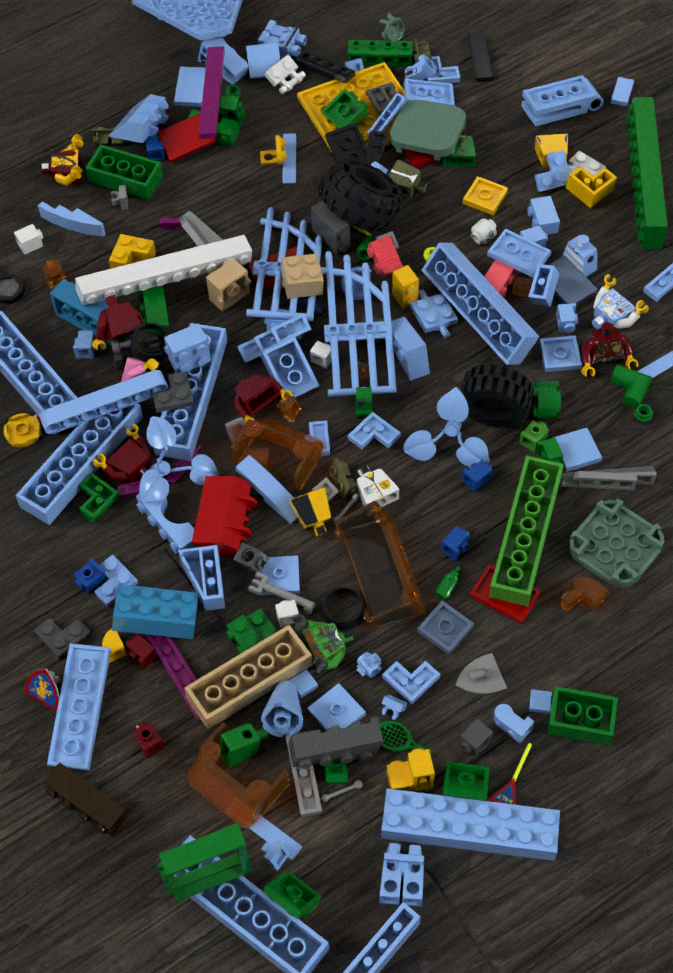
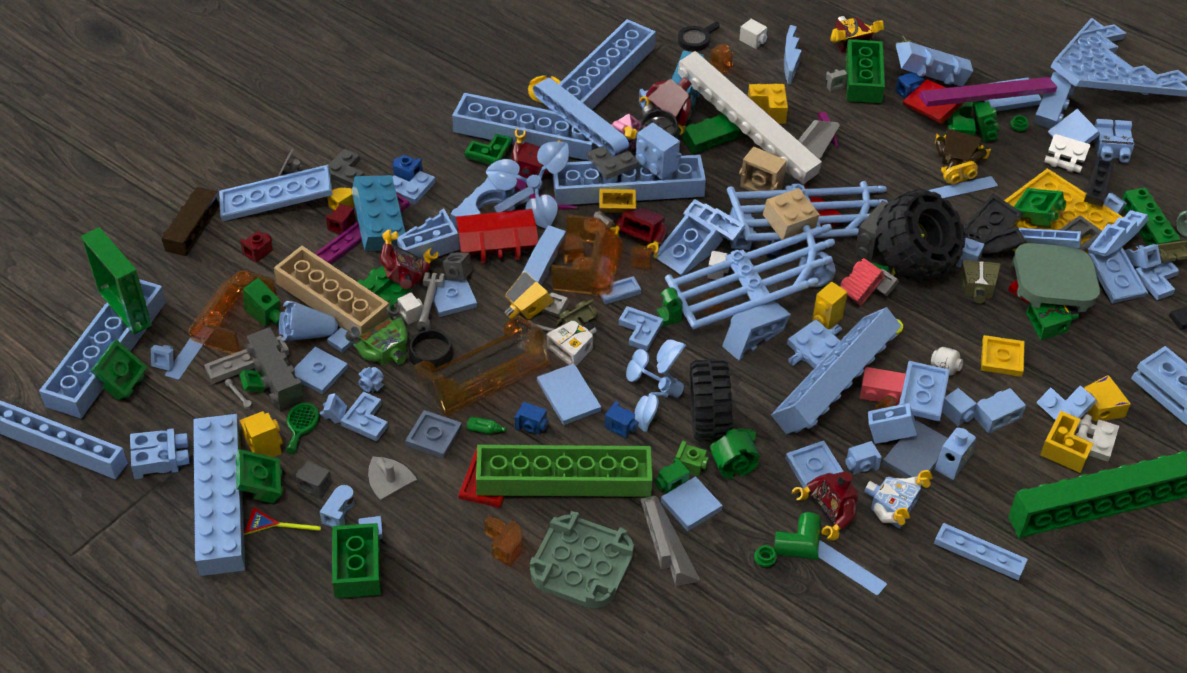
camera: 70 degrees right, 10 degrees down
none -> dark red torso [380,229,438,289]
none -> light blue plate [494,186,535,212]
none -> light blue tile [537,364,601,425]
none -> yellow torso [599,189,636,213]
none -> dark brown torso [935,129,991,170]
none -> light blue slope [1088,210,1148,256]

